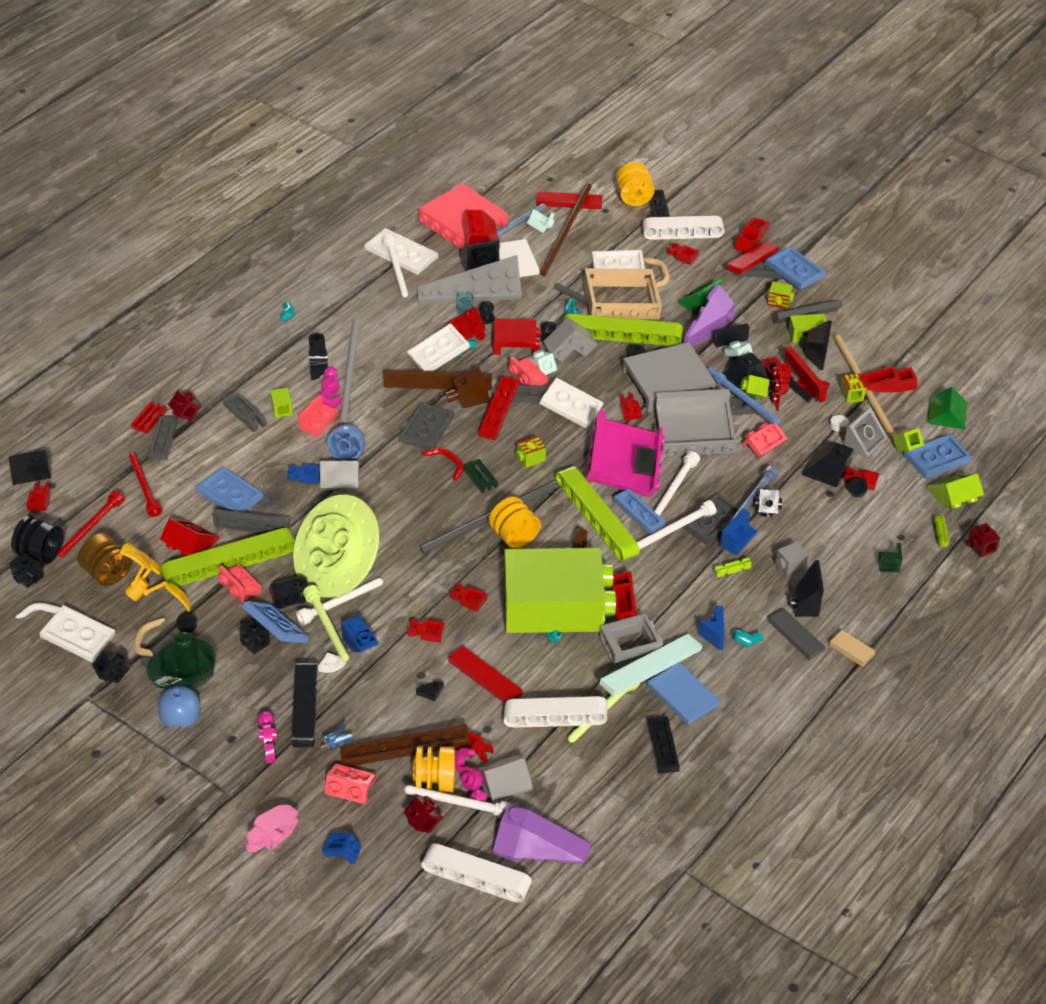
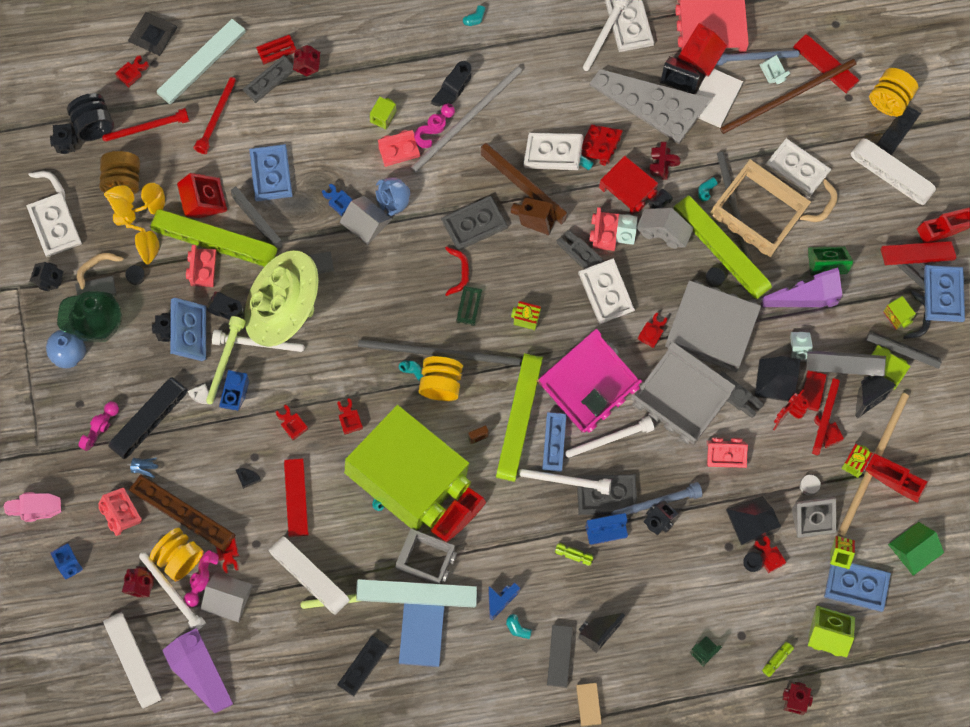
camera: 40 degrees right, 25 degrees up
dark grey hinge [223,393,267,432] -> none
clear light blue wheel [456,291,474,315] -> none
red tile [478,376,520,440] -> none
black bush [479,301,495,324] -> none
red plate [667,242,699,265] -> none
medium blue bar [707,367,780,425] -> none
black tile [714,323,750,348] -> none
lime brick [740,375,770,400] -> none
black bar [769,363,813,403] -> none
light grey brick [776,542,808,576] -> none
none -> light aqua tile [157,19,246,105]
none -> teal arm [398,360,424,381]
none -> dark red hips [650,142,681,180]
none -> tile [806,350,886,376]
none -> black animal [903,290,931,339]

